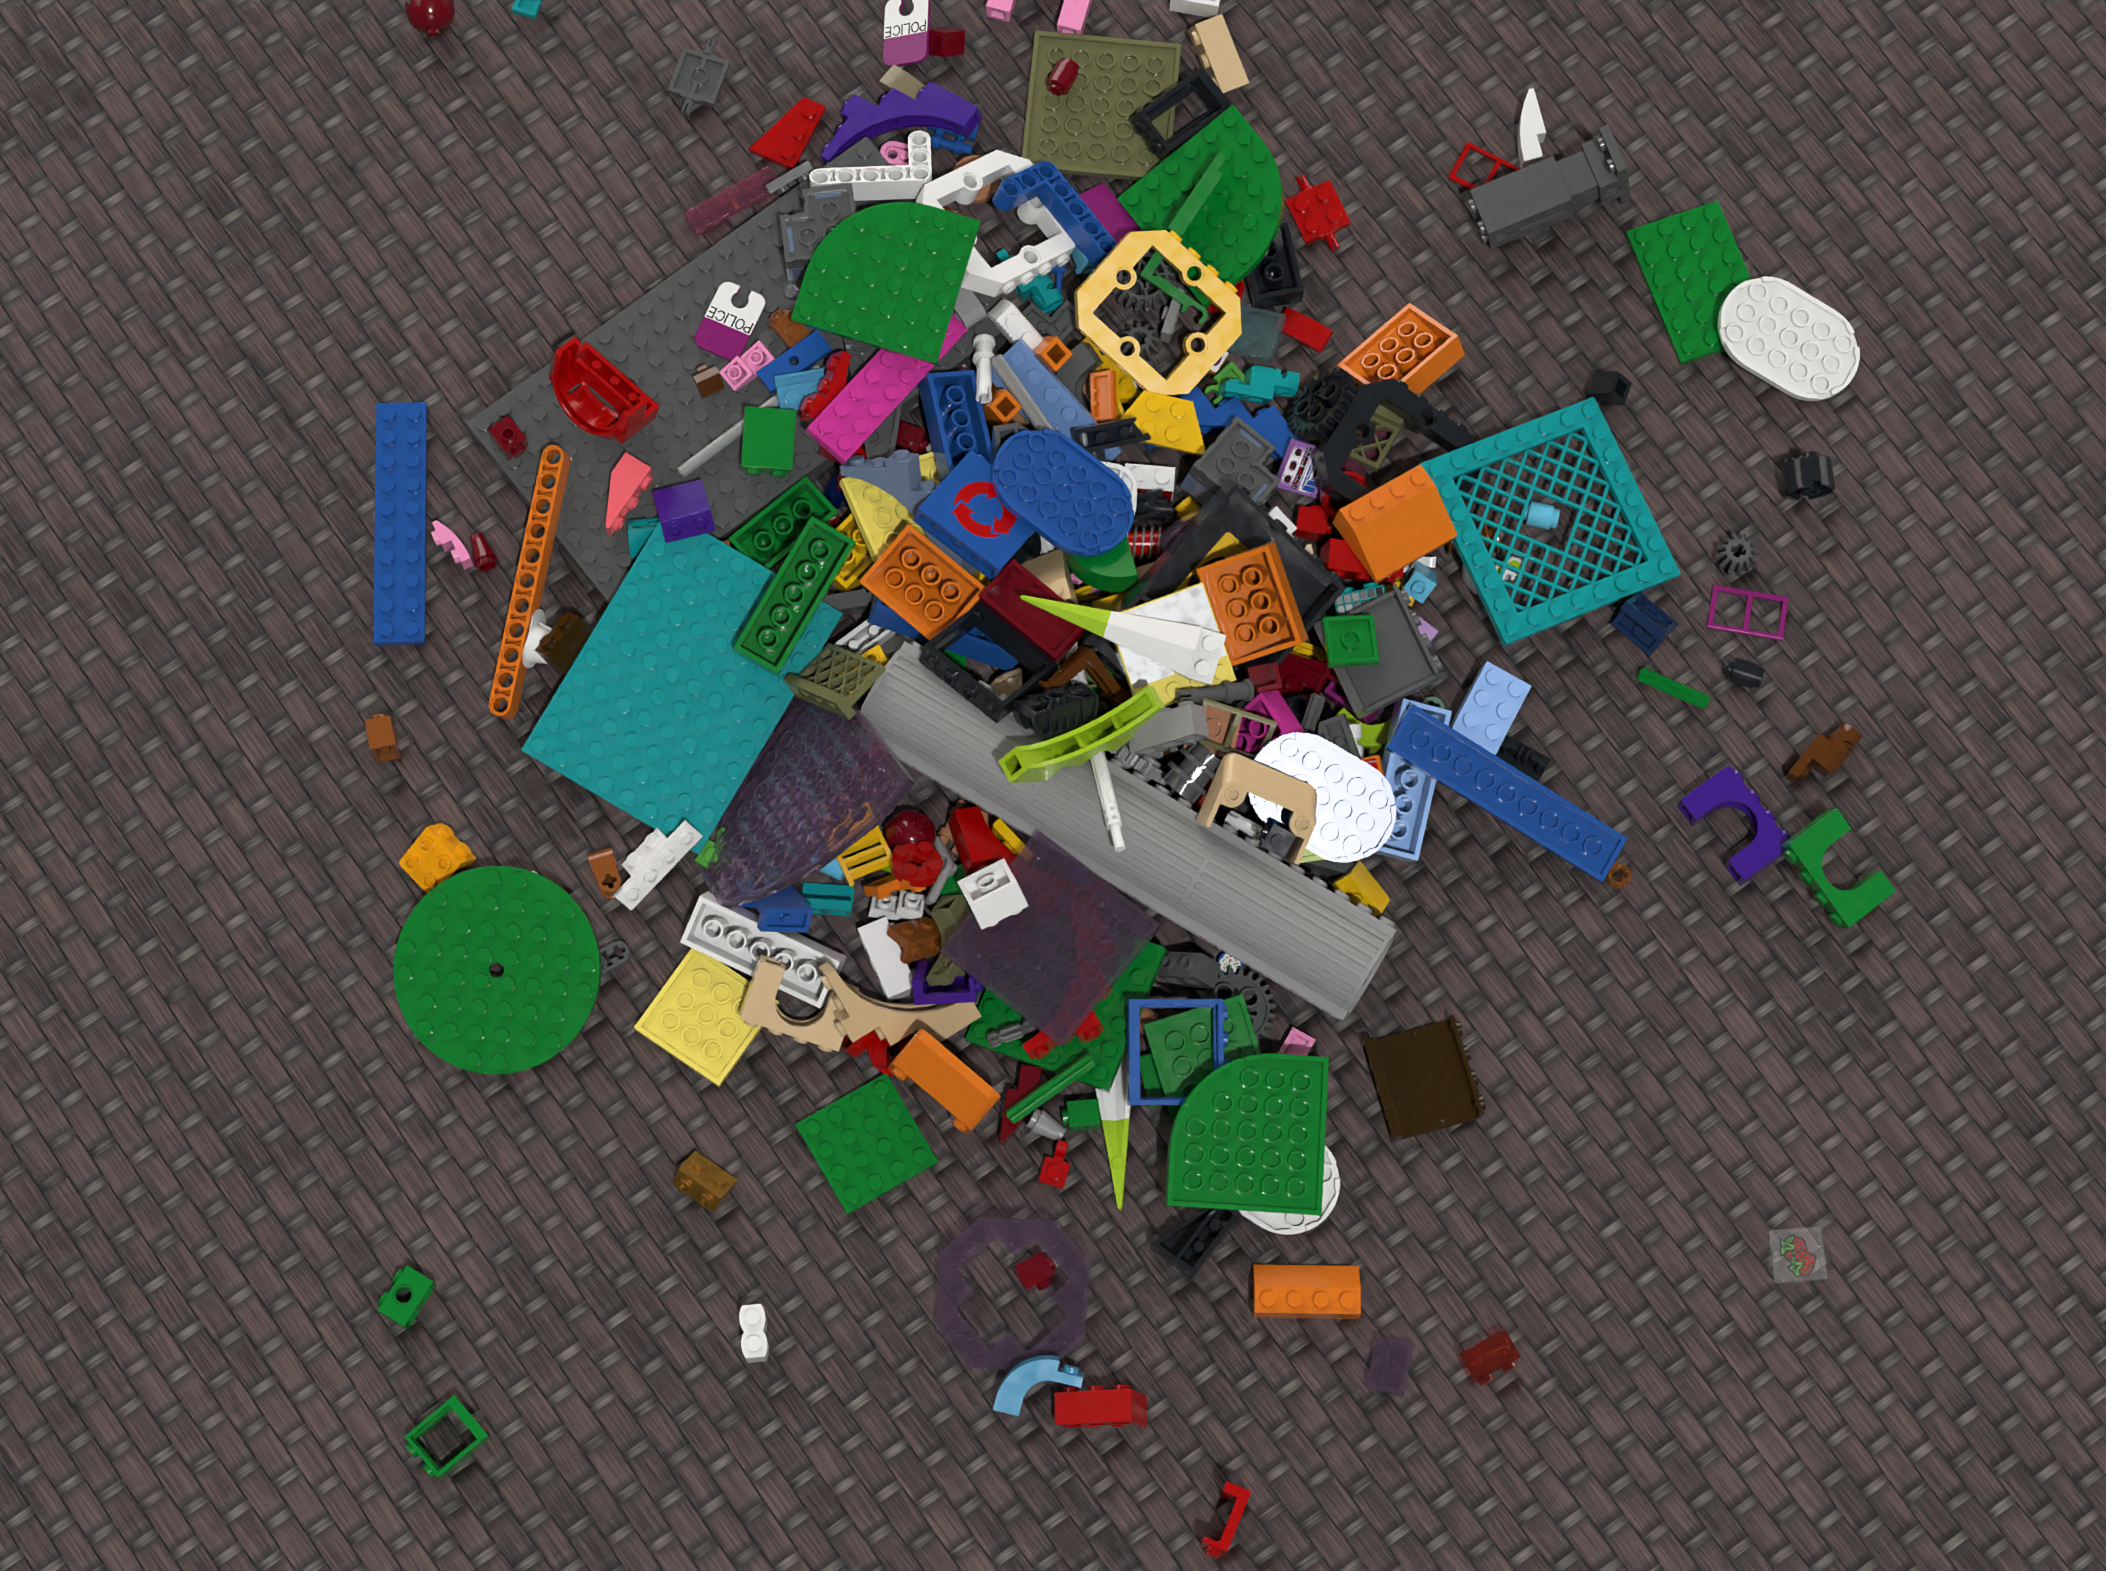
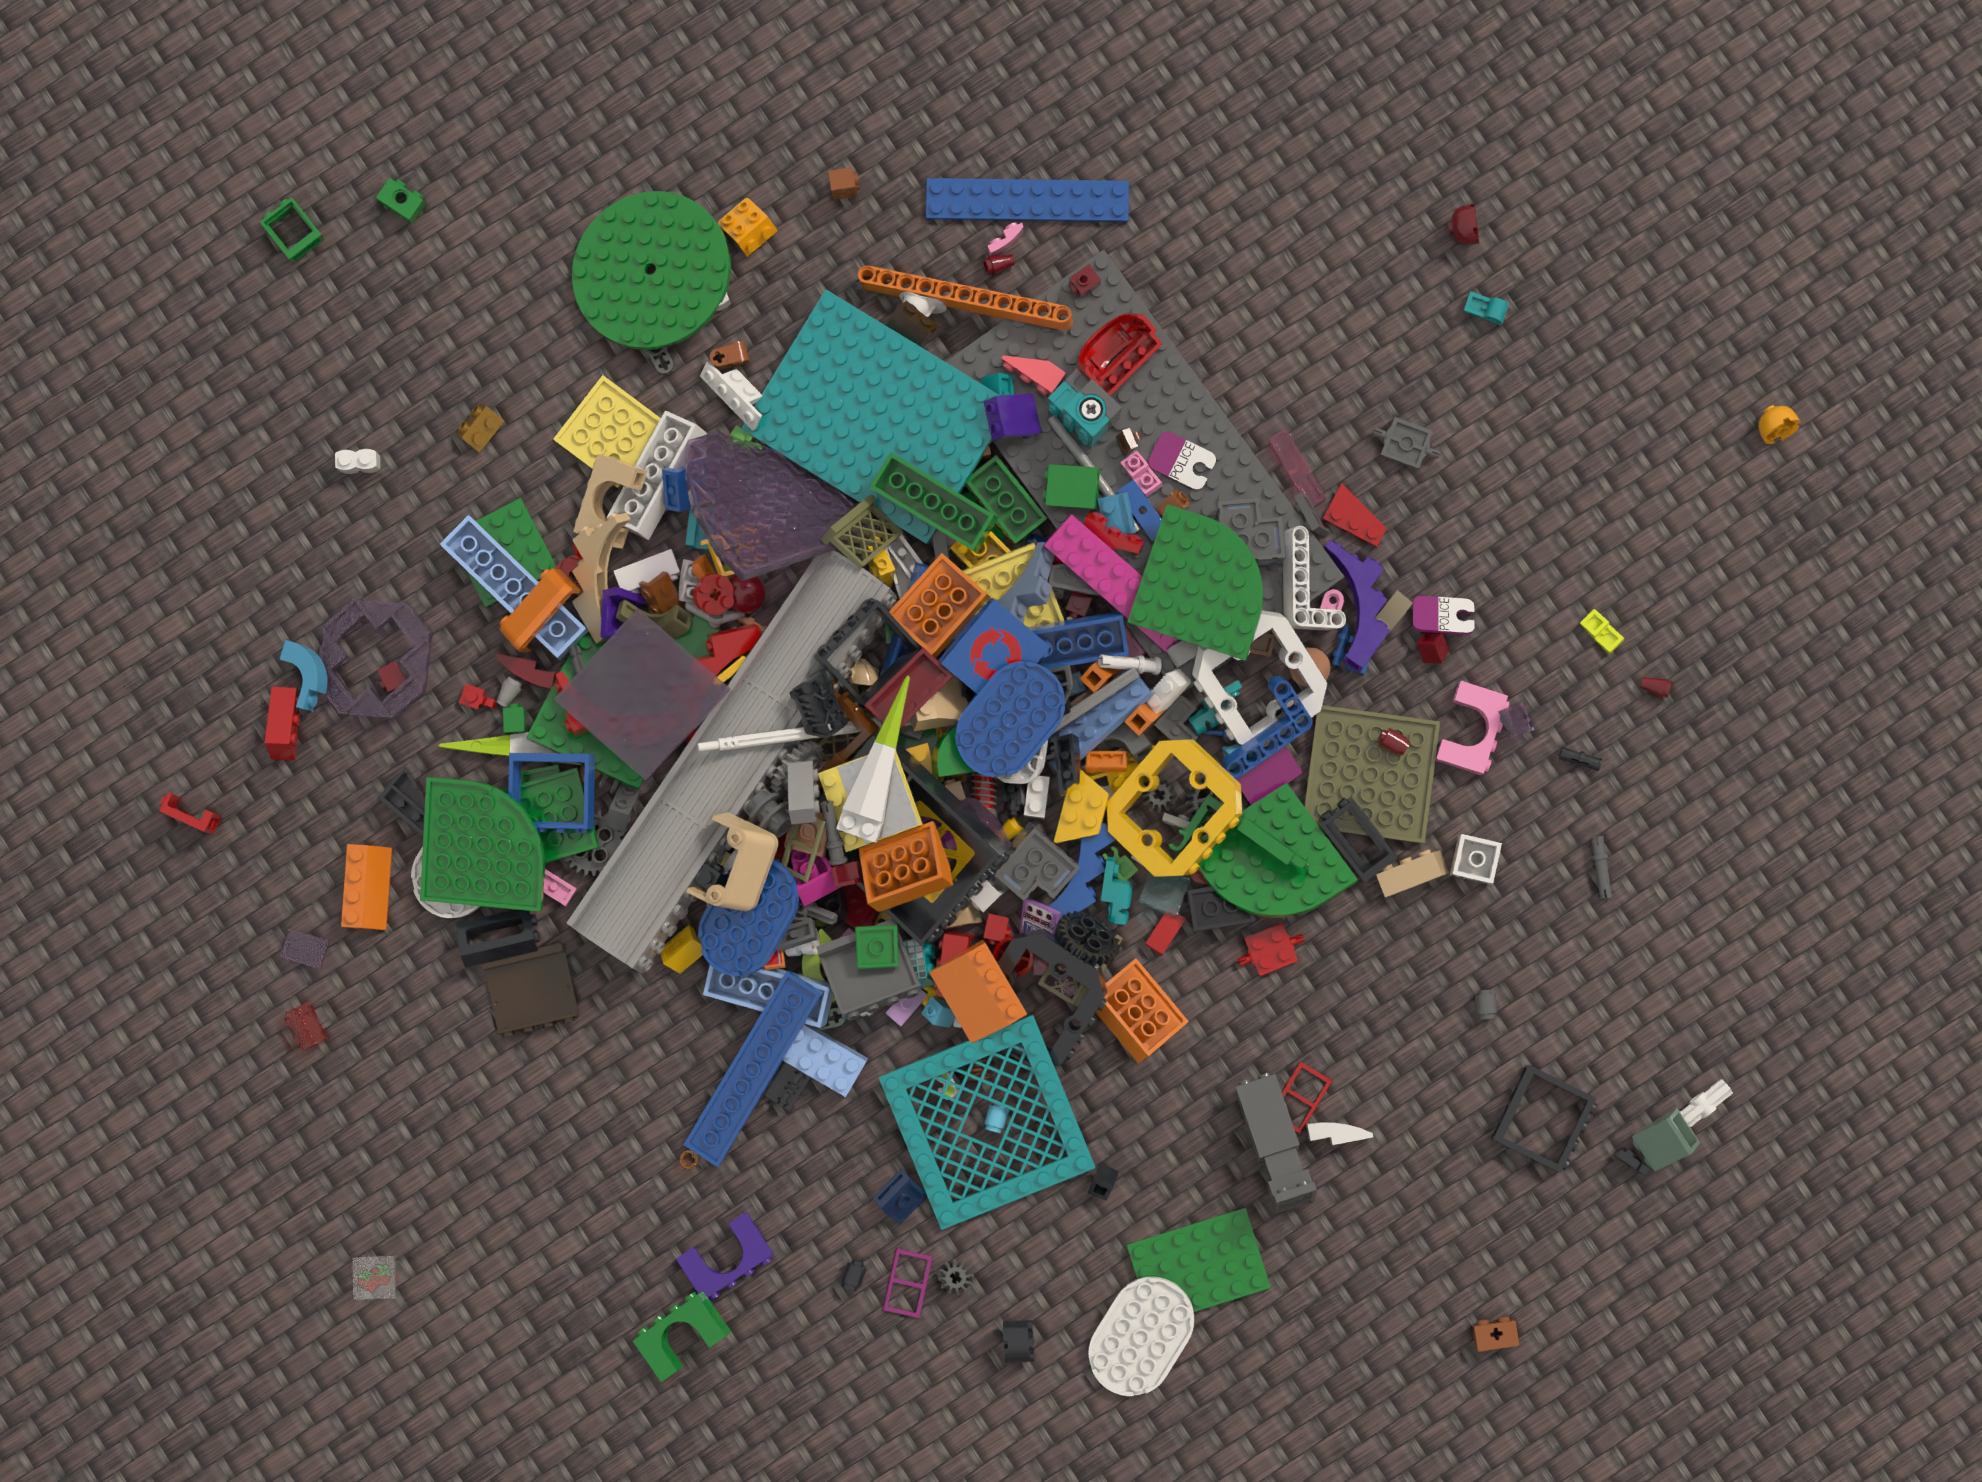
camera: 95 degrees right, 10 degrees up
white slope [957,858,1029,929] -> none
lime arch [998,686,1165,783] -> none
green axle [1005,1053,1097,1124] -> none
green axle [1637,667,1710,709] -> none
reddish brown plate [1785,723,1862,784] -> none
none -> light blue brick [440,515,588,660]
none -> black piece [456,909,540,968]
none -> piece [1047,369,1122,448]

